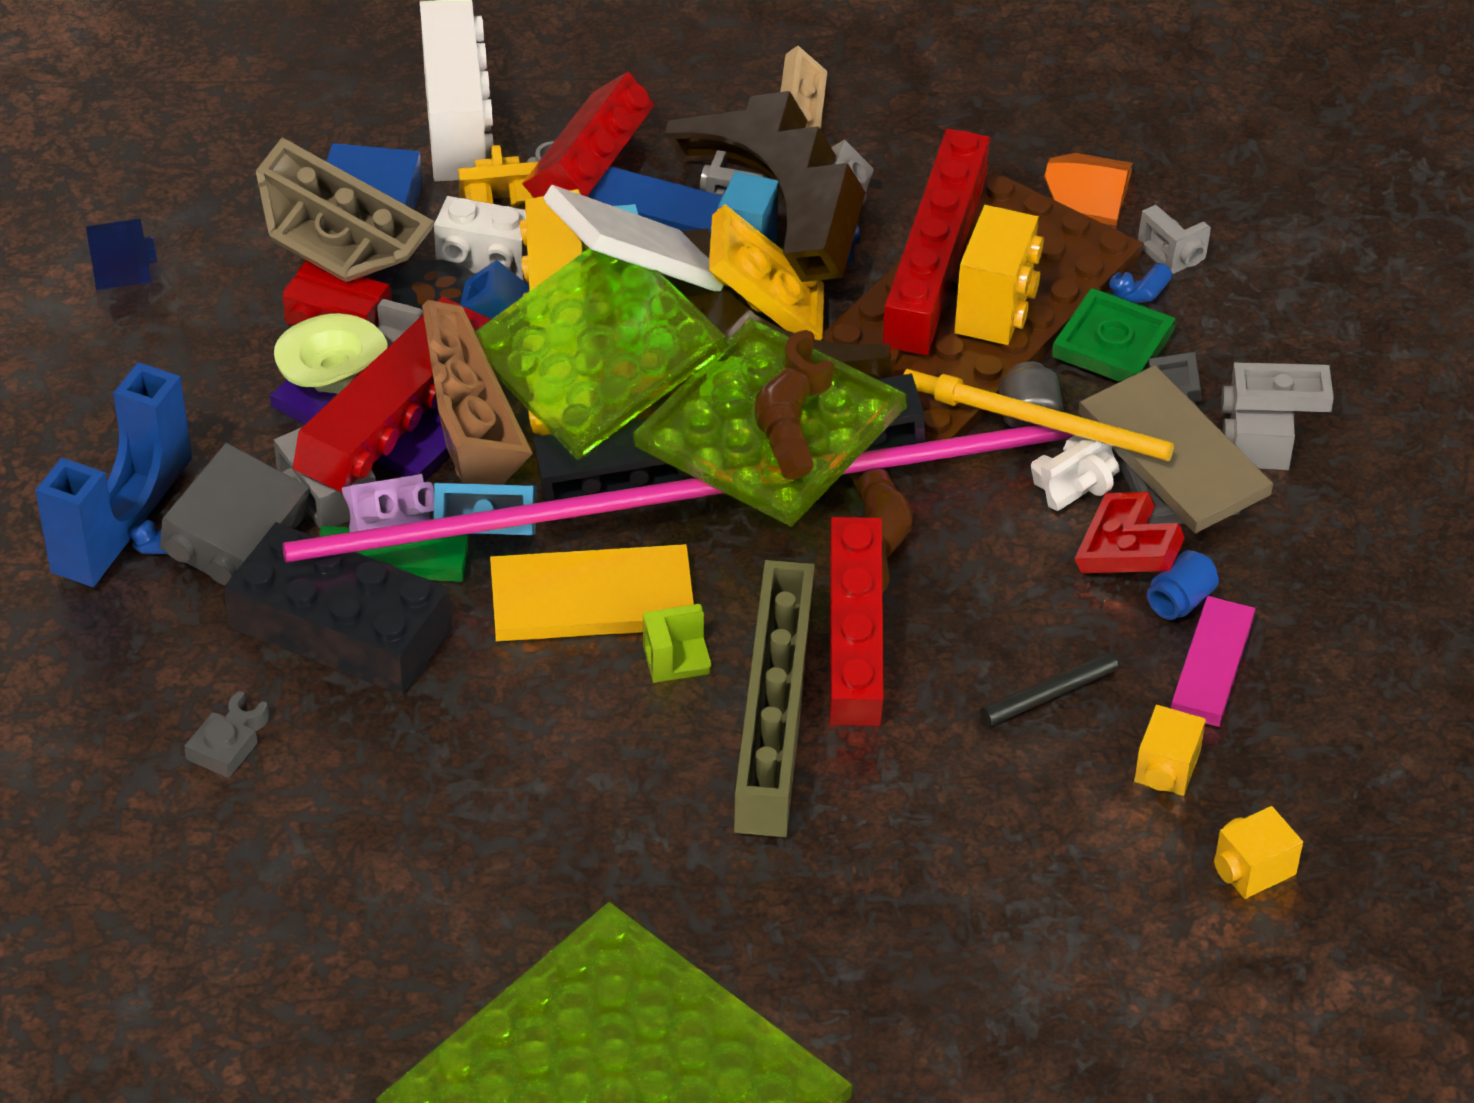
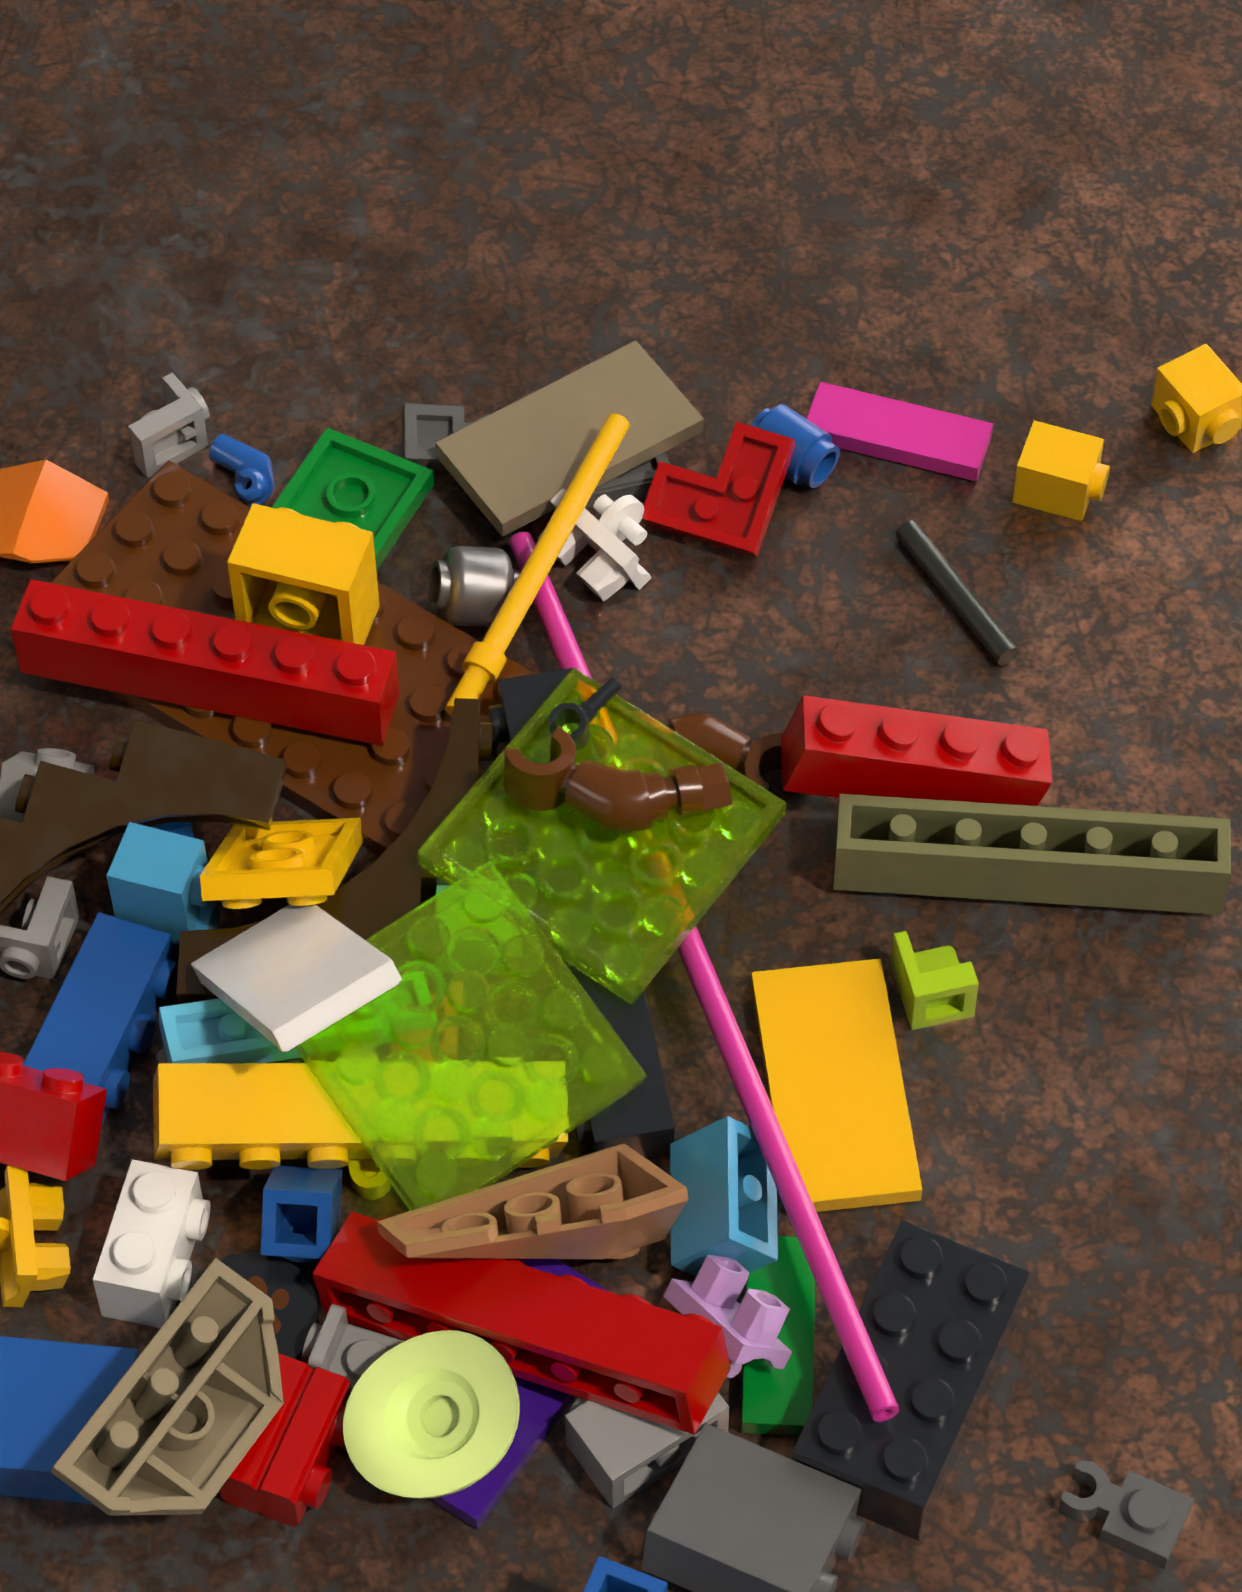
camera: 90 degrees left, 10 degrees up
light grey brick [1221,382,1295,470] -> none
light grey plate [1232,362,1334,412] -> none
none -> black hand [548,677,622,750]

